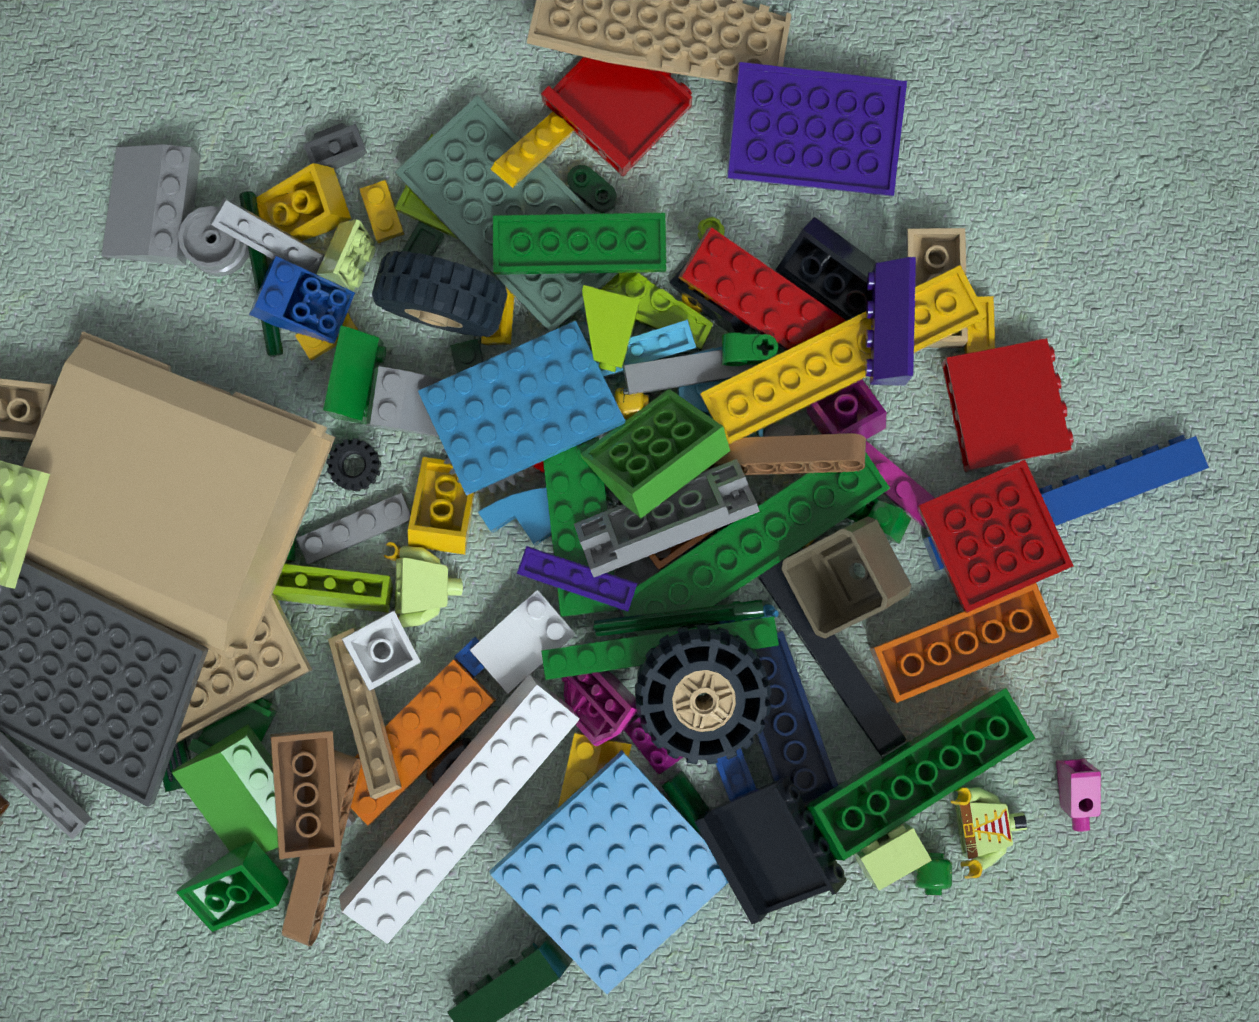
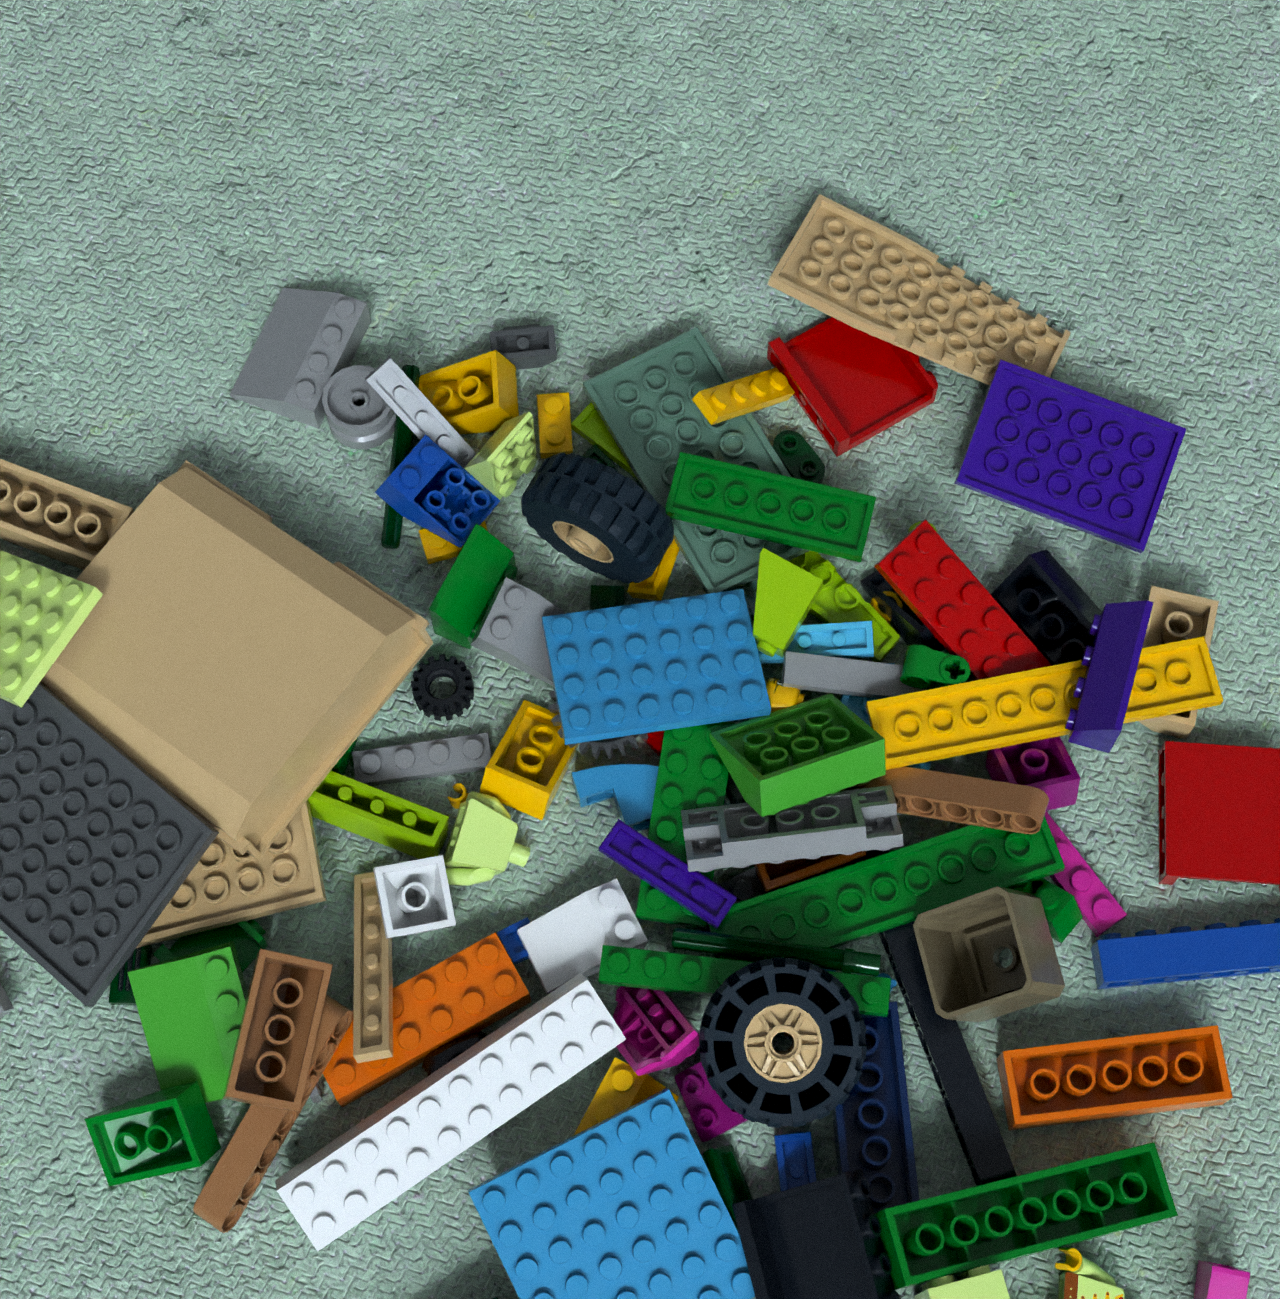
camera: 10 degrees right, 15 degrees down
red plate [917,460,1074,613] -> none
yellow plate [964,296,995,354] -> none

